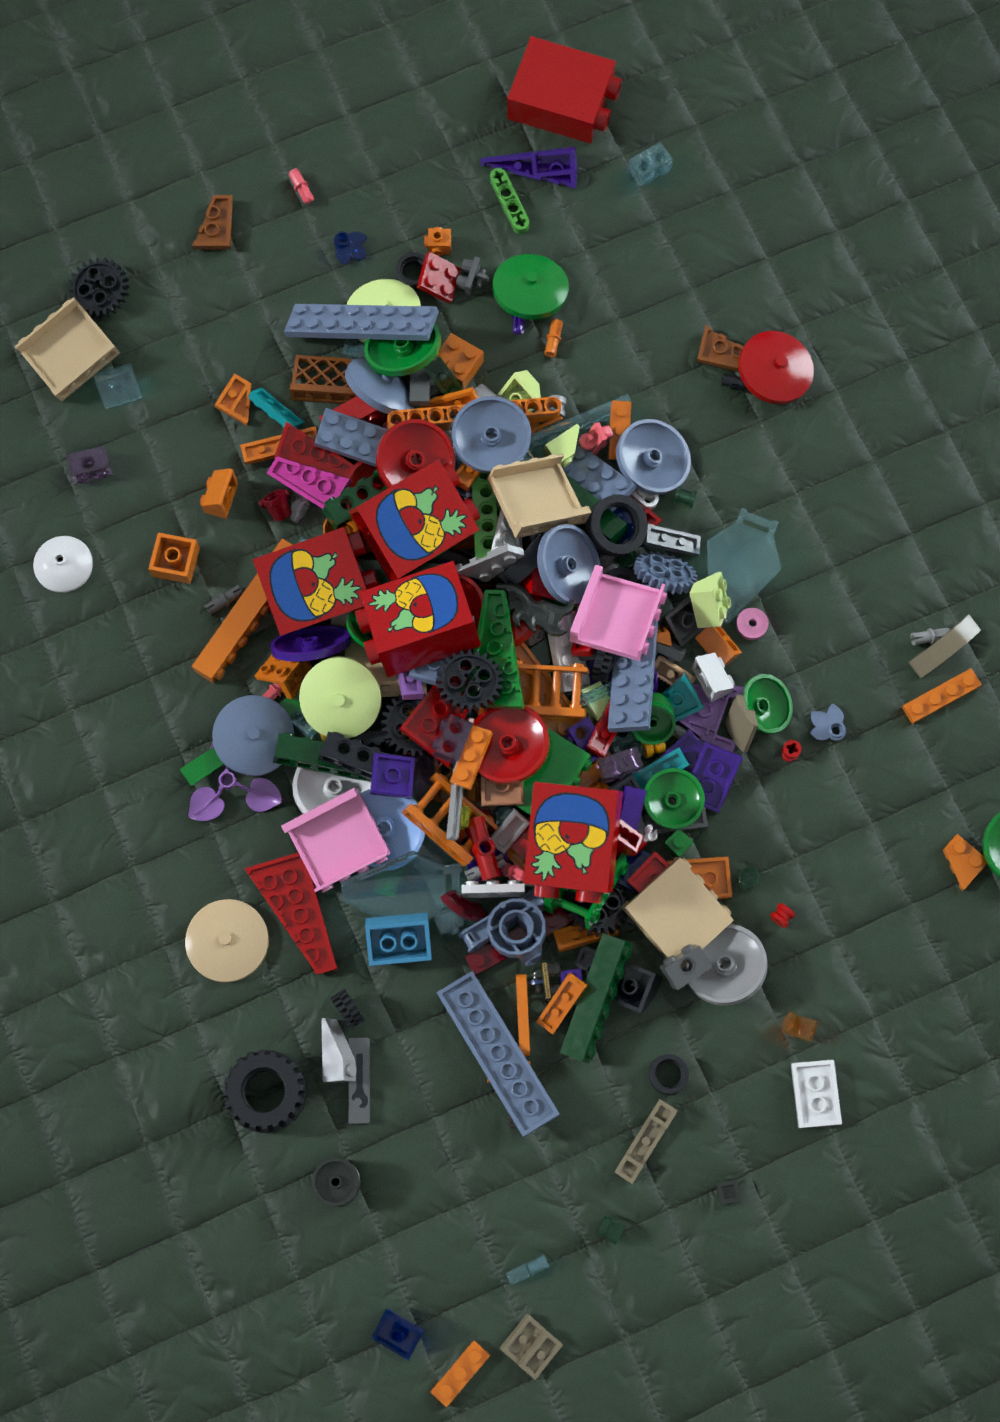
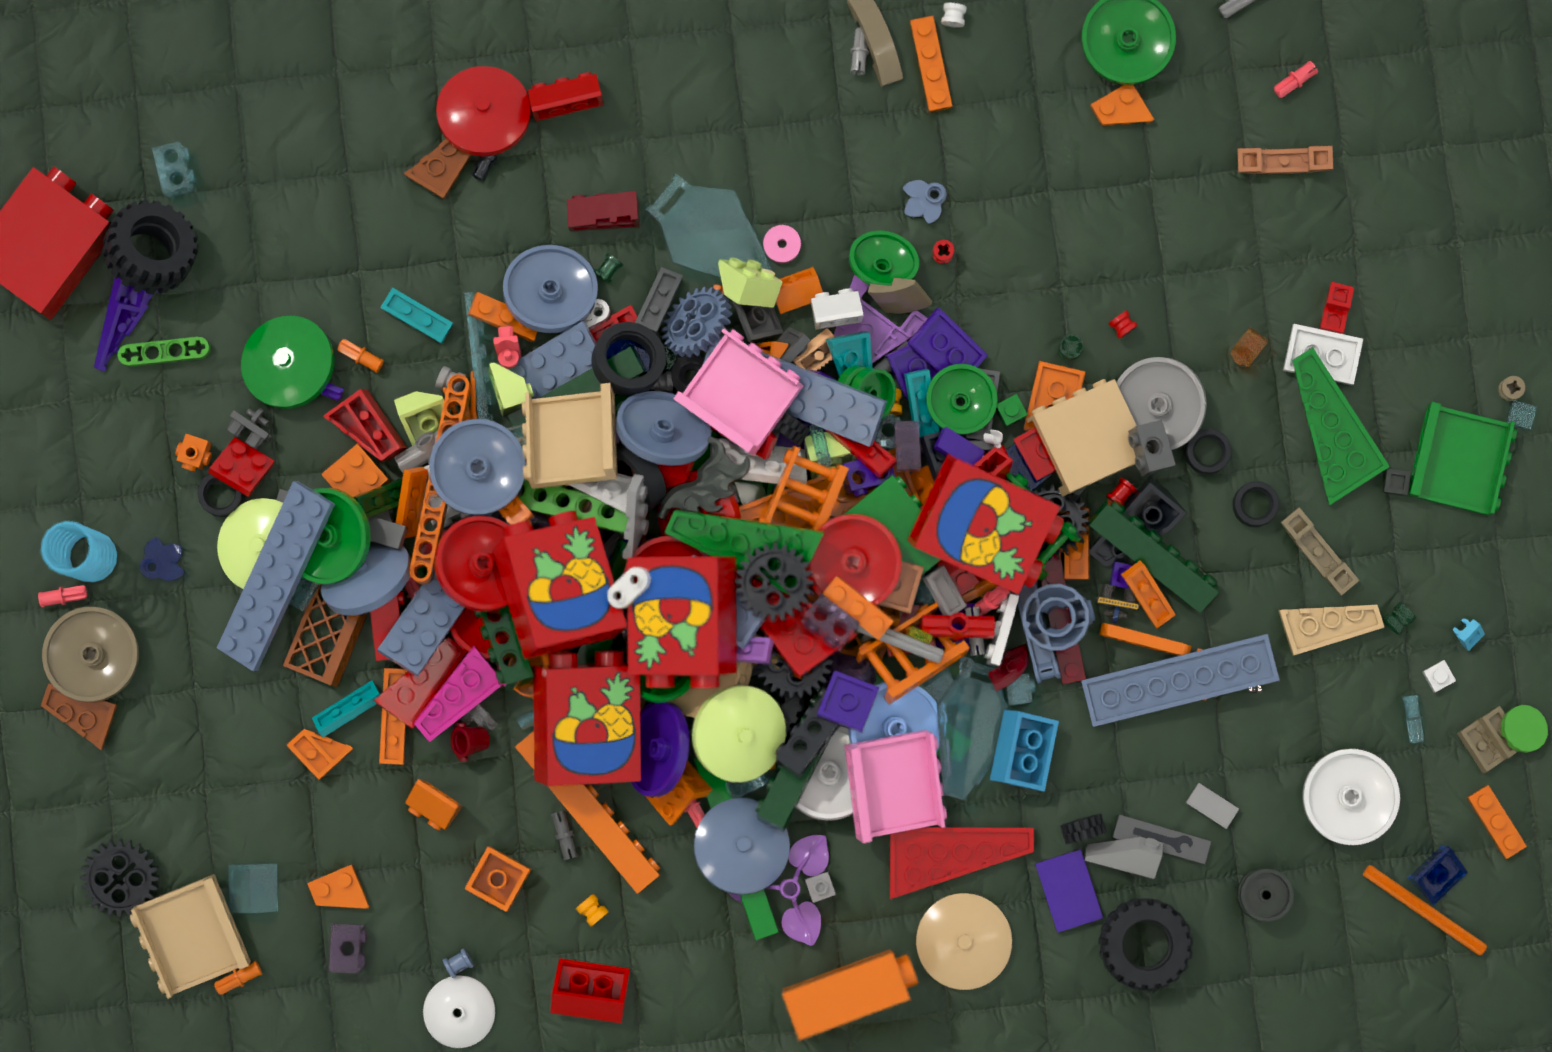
camera: 70 degrees left, 10 degrees up
none -> medium azure piece [41,521,117,582]
none -> dark tan dish [42,607,139,702]
none -> black tyre [102,200,199,294]
none -> orange axle [214,961,263,995]
none -> orange wing [307,864,370,909]
none -> red wedge [323,389,407,461]
none -> teal plate [380,288,454,344]
none -> sand blue bush [443,948,474,978]
none -> red slope [528,72,604,122]
none -> red slope [550,958,630,1023]
none -> dark red wedge [567,191,640,231]
none -> light orange wheel [576,893,609,927]
none -> white plate [608,567,651,608]
none -> orange brick [782,949,918,1040]
none -> light grey brick [805,871,836,903]
none -> white wheel [941,3,967,27]
none -> dark purple tile [1035,849,1103,933]
none -> red bush [1106,478,1137,507]
none -> black tyre [1185,429,1232,475]
none -> light grey tile [1185,783,1239,829]
none -> nougat slope [1237,146,1333,174]
none -> tan wing [1278,605,1384,656]
none -> green wing [1292,347,1390,505]
none -> white dish [1303,749,1400,845]
none -> red slope [1319,282,1354,334]
none -> orange axle [1363,865,1487,955]
none -> green panel [1407,402,1517,516]
none -> white plate [1422,660,1456,692]
none -> medium azure tile [1453,618,1485,651]
none -> dark tan wheel [1498,376,1525,401]
none -> bright green tile [1501,705,1548,753]
none -> clear light blue tile [1507,400,1537,430]

